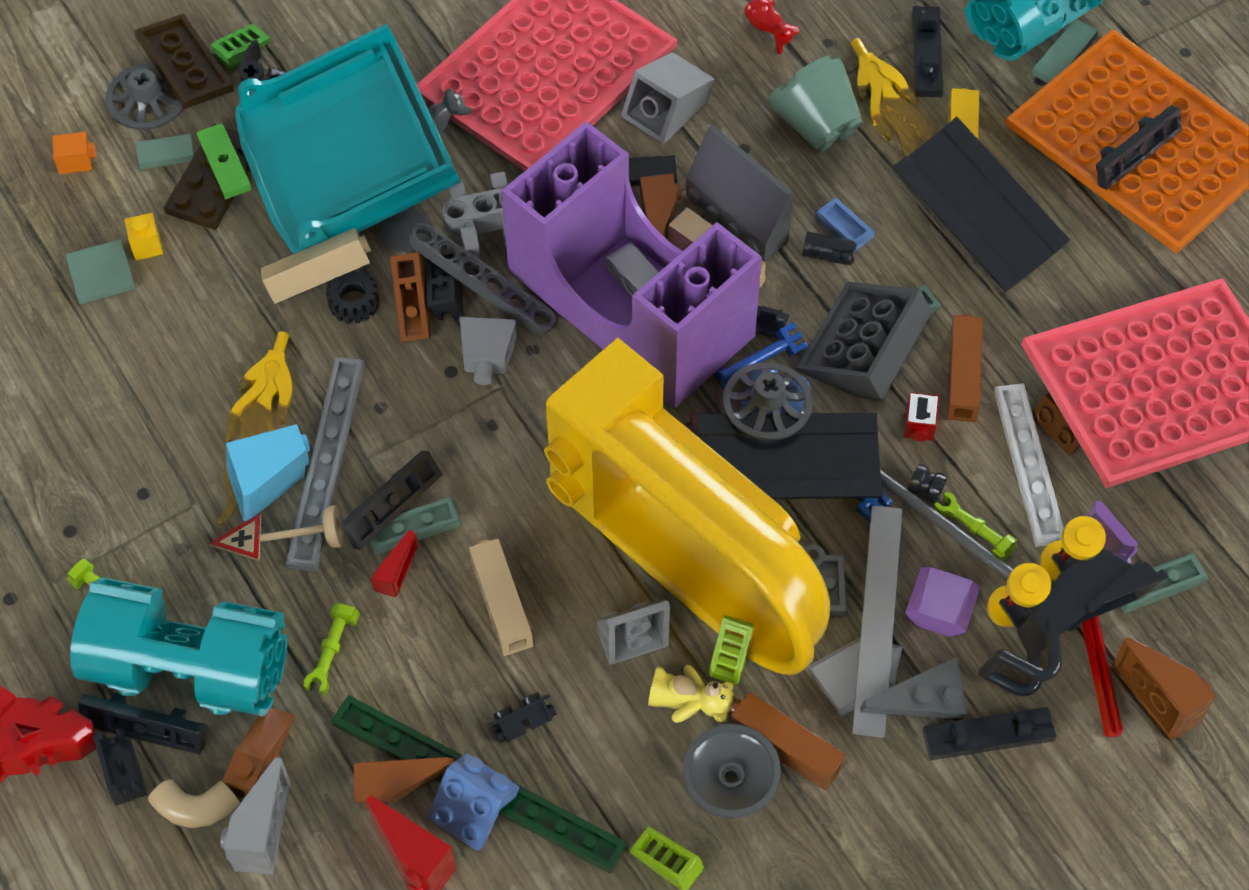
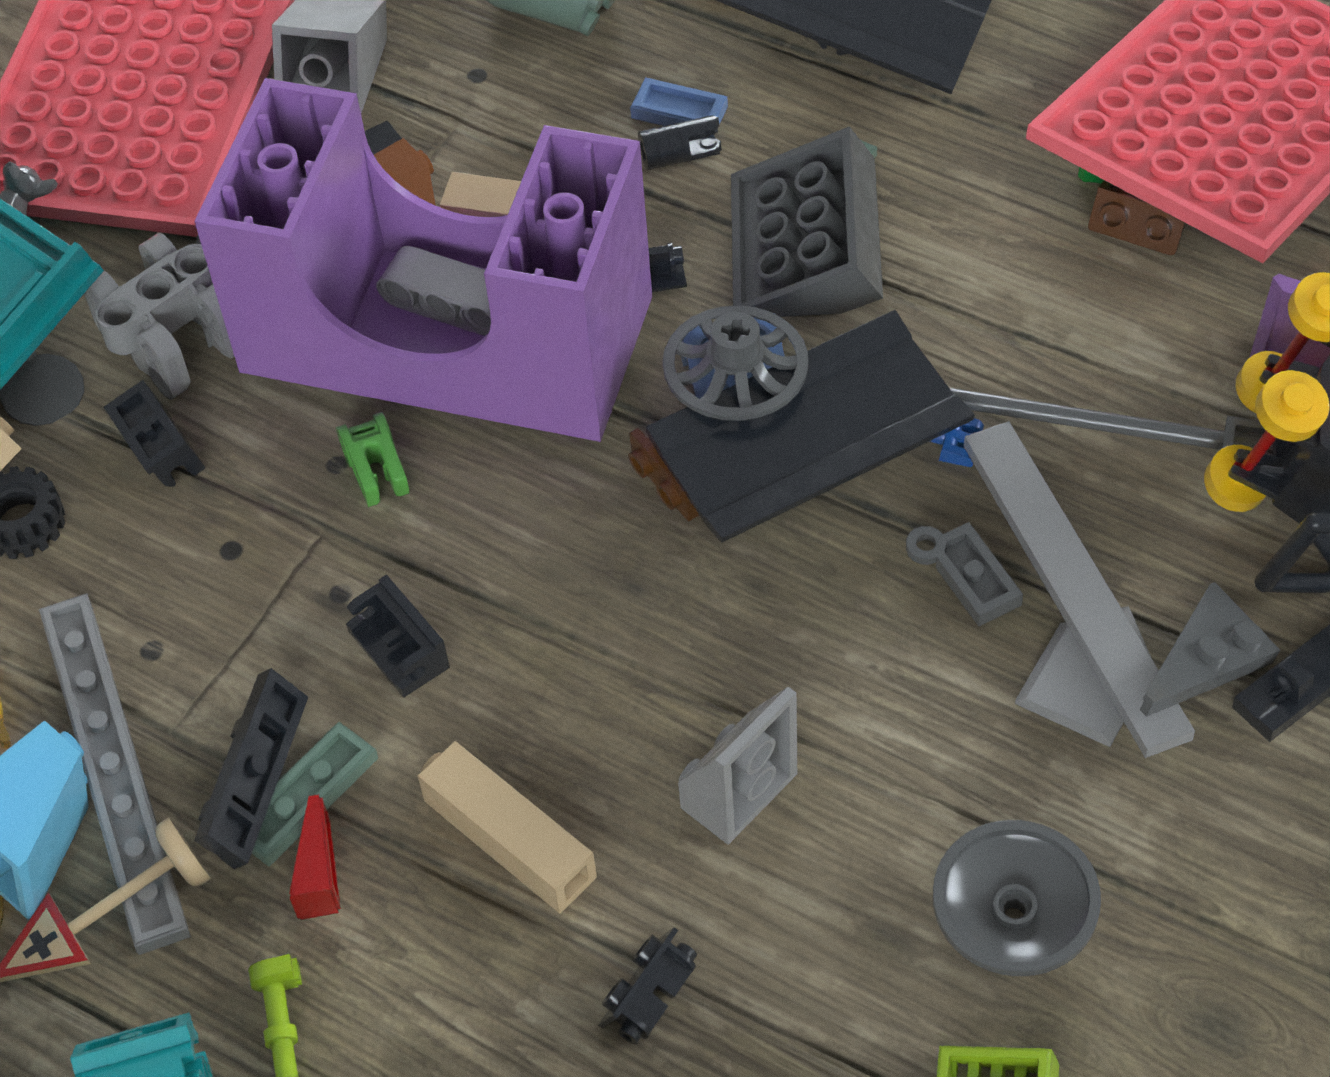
camera: 25 degrees left, 5 degrees down
dark orange slope [390,252,430,343] -> none
dark grey beam [409,223,556,335] -> none
light grey torso [460,317,517,385] -> none
yellow piece [544,338,830,675] -> none
light yellow piece [648,665,734,723] -> none
dark grey slope [686,125,793,262] -> none
lime slope [709,614,755,685] -> none
blue hinge [714,322,809,389] -> none
dark orange brick [729,692,846,791] -> none
brick [904,392,939,442] -> none
medium lavender slope [905,567,980,637] -> none
black wheel [908,463,948,503] -> none
lime piece [934,492,1018,562] -> none
dark orange brick [947,314,983,422] -> none
white tile [994,383,1064,547] -> none
none -> bright green piece [336,412,410,508]
none -> black hinge [346,574,450,698]

